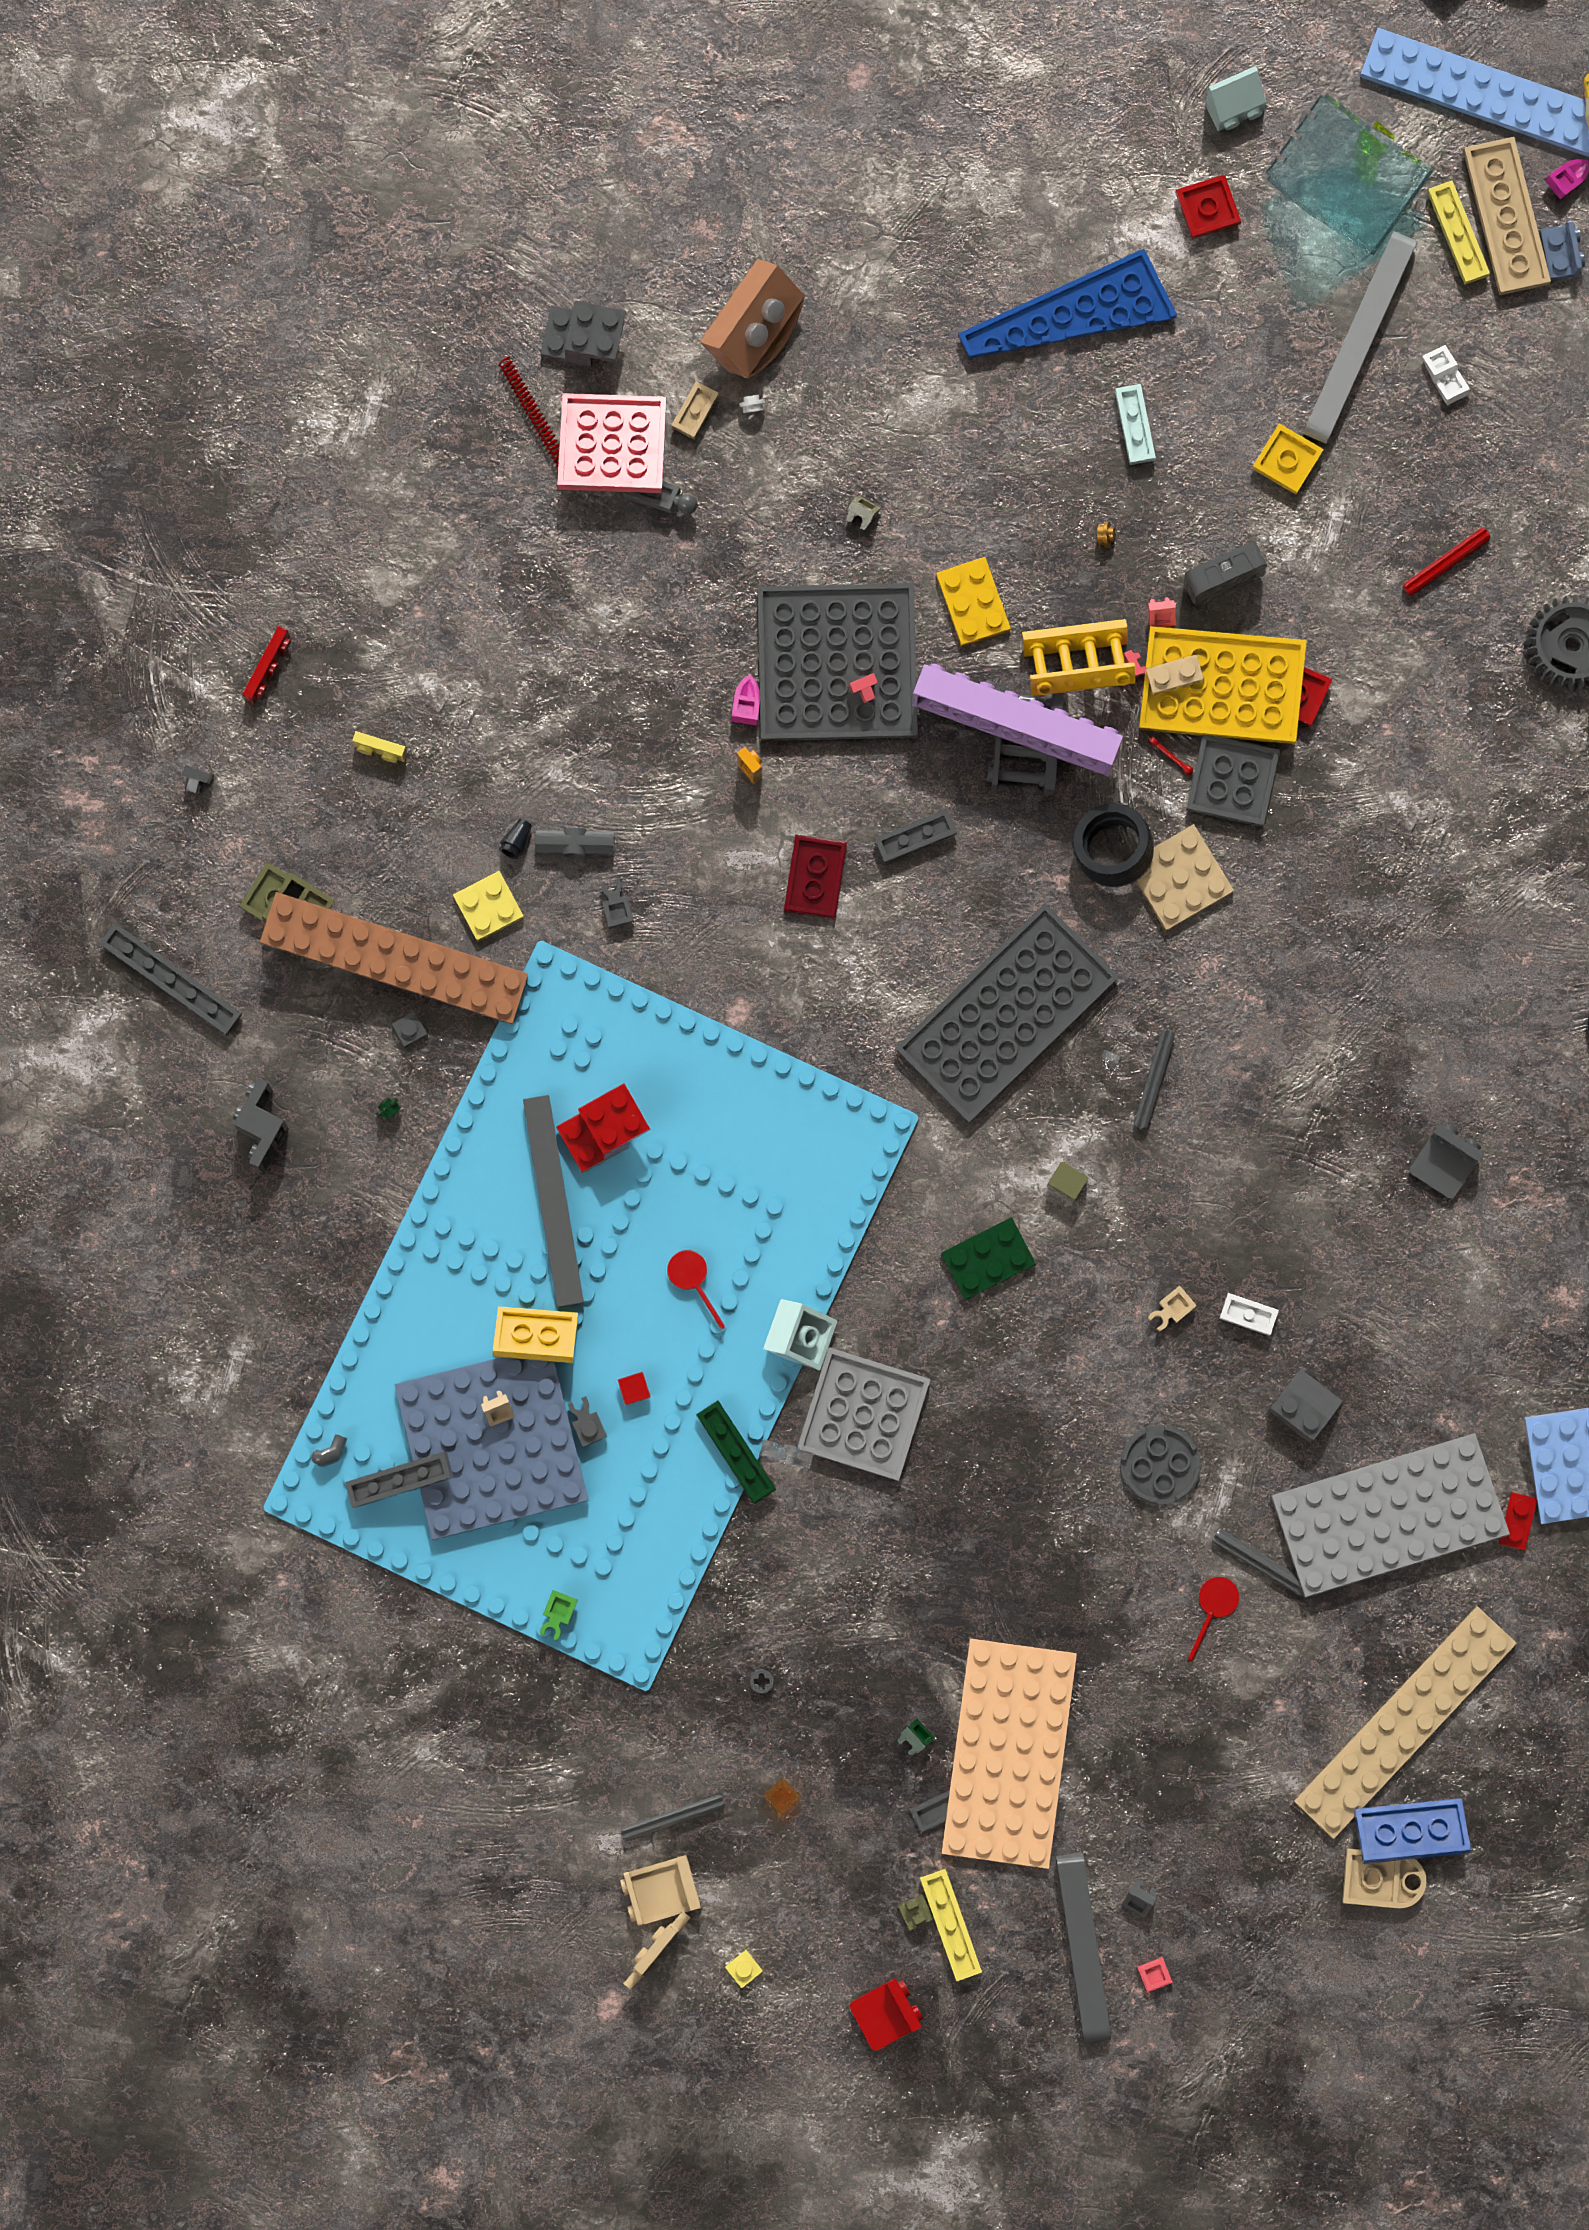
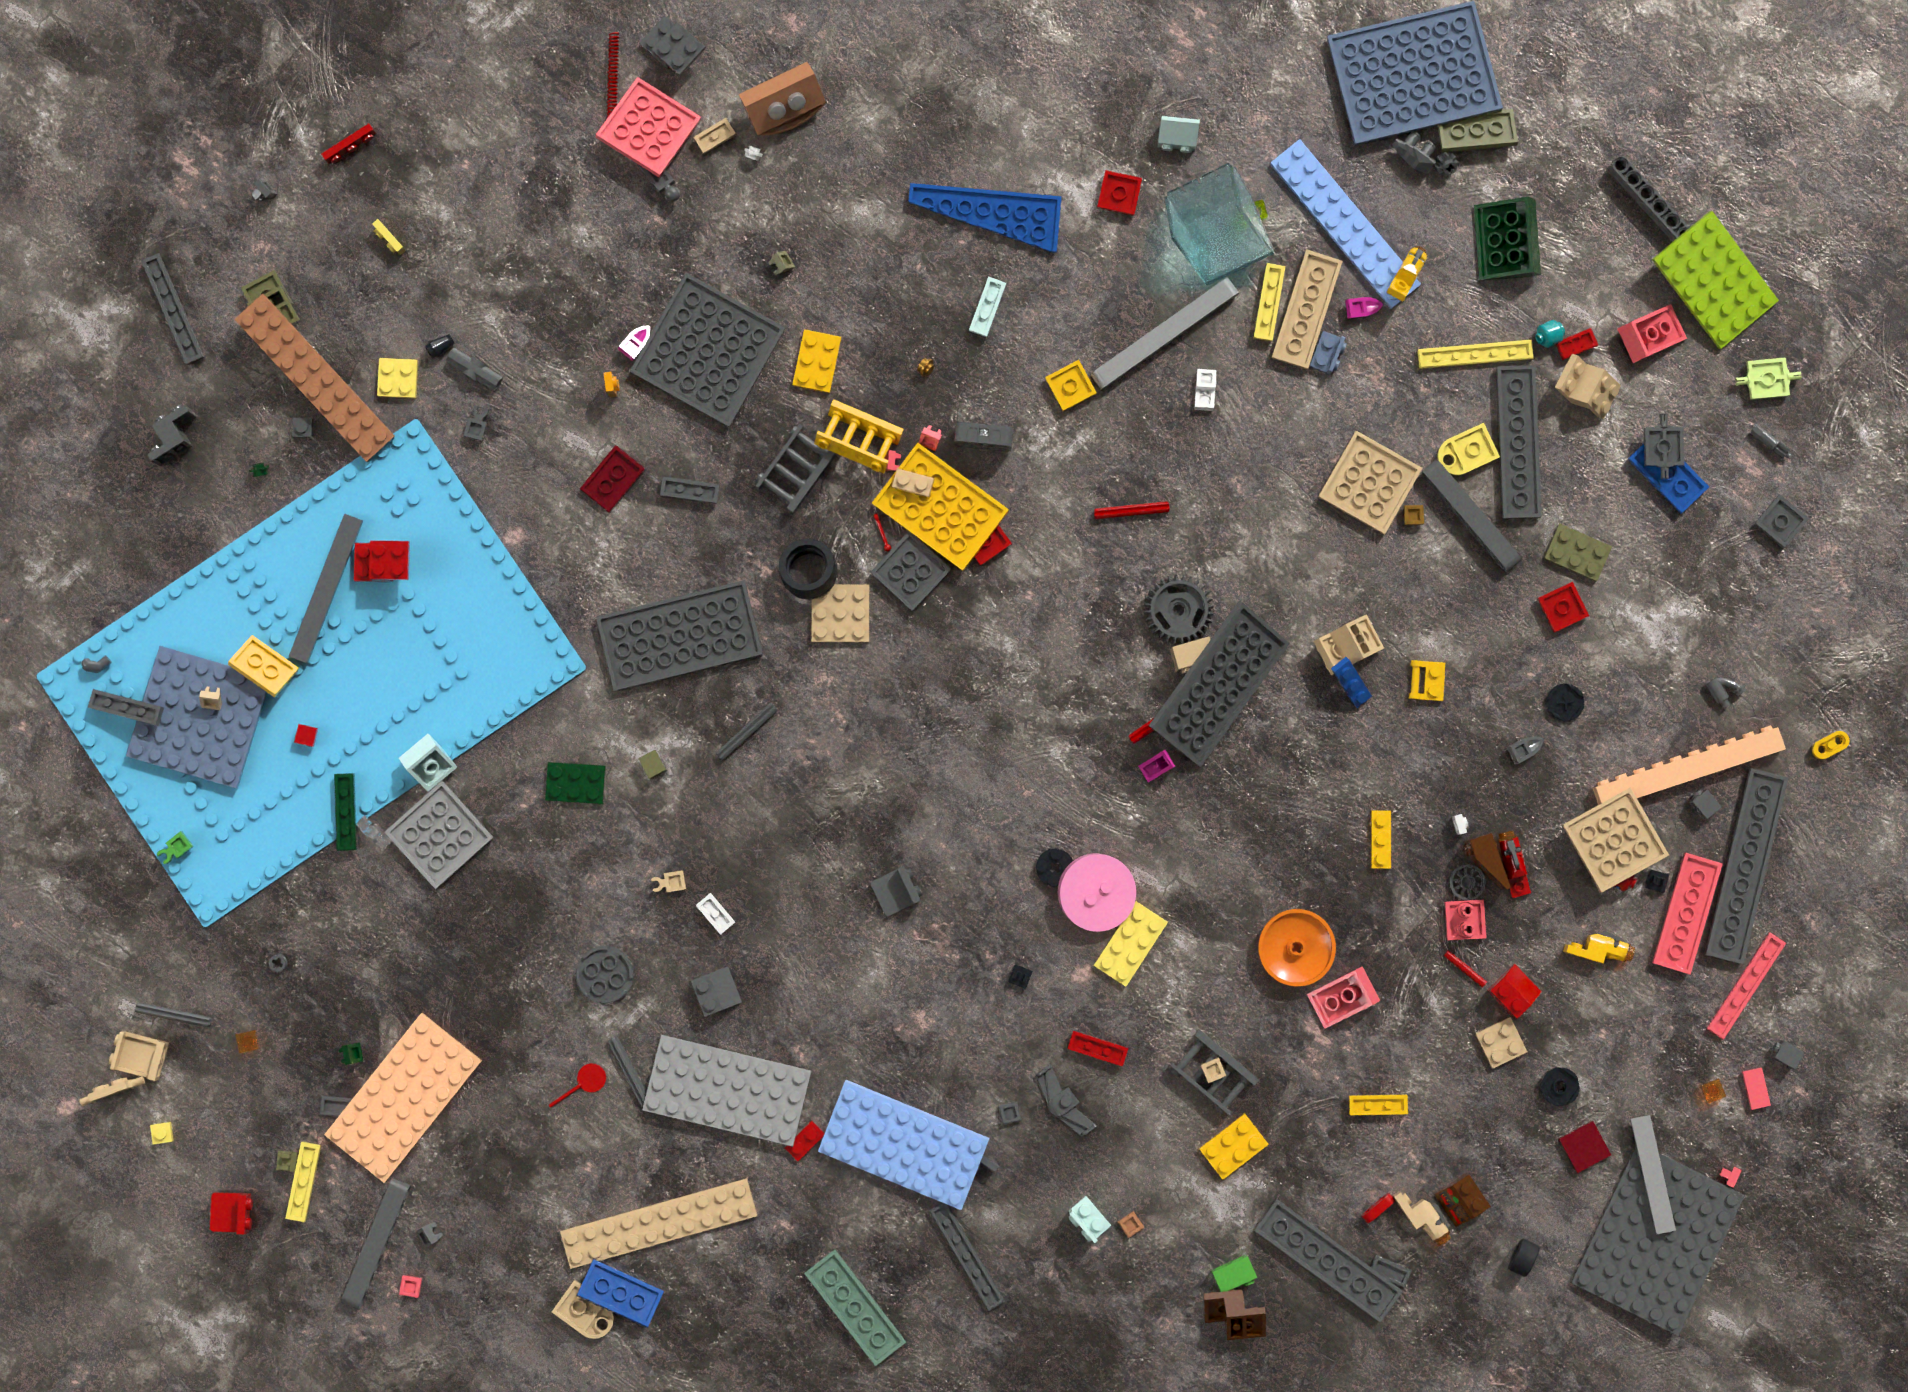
camera: 30 degrees right, 5 degrees up
dark grey plate [568,1396,607,1448] -> none
red piece [667,1250,725,1329] -> none
coral tile [848,673,878,703] -> none
lavender brick [912,664,1123,777] -> none
clear hinge [1100,1049,1123,1071] -> none

